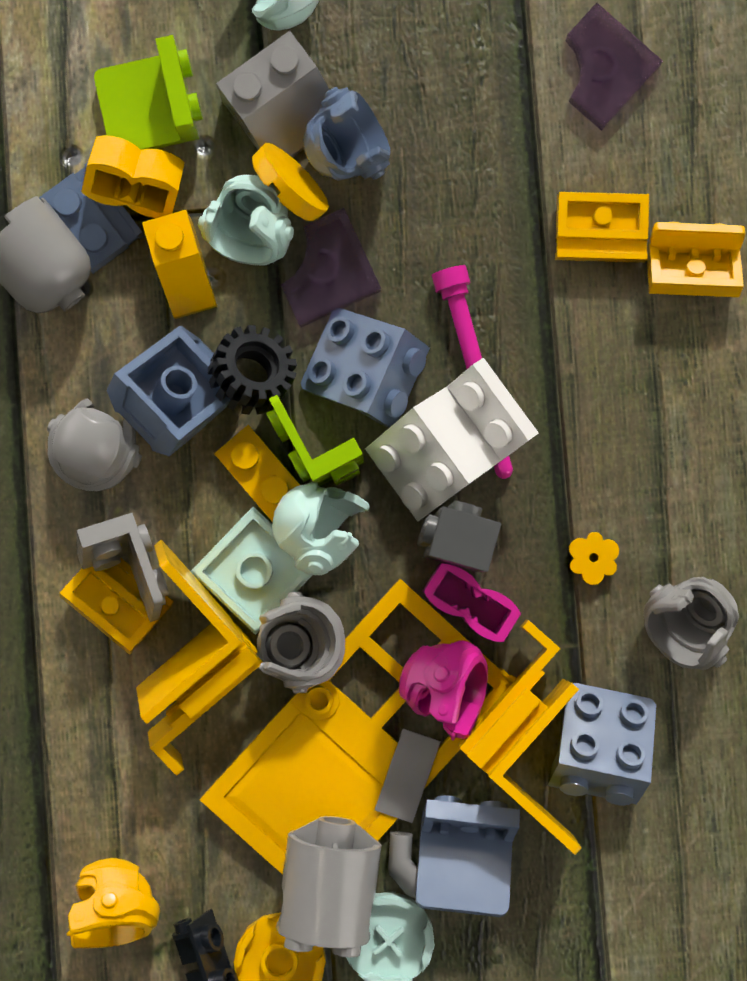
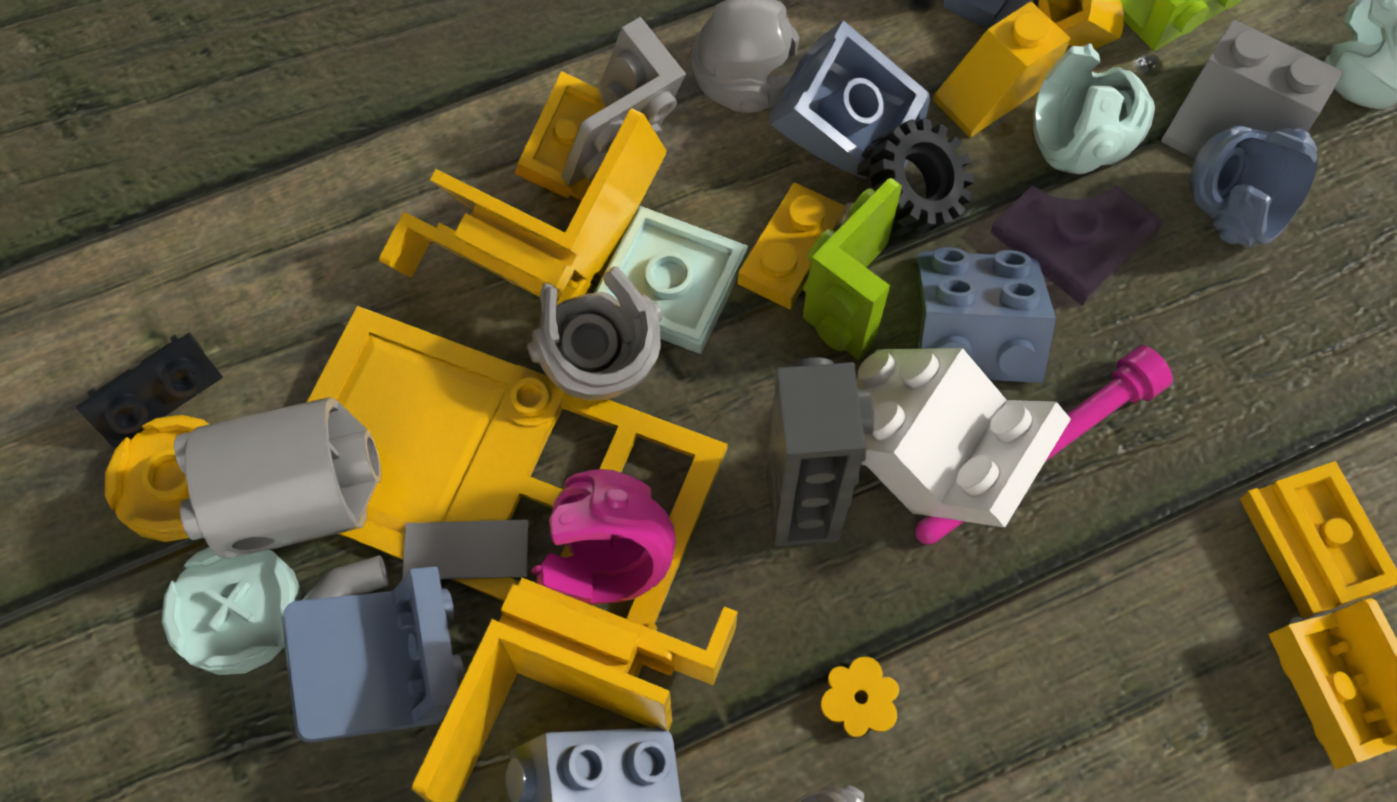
camera: 70 degrees right, 20 degrees down
yellow helmet [66,858,160,948] -> none
yellow tile [252,142,329,221] -> none
light aqua helmet [272,482,370,575] -> none
dark pink brick [422,564,521,642] -> none

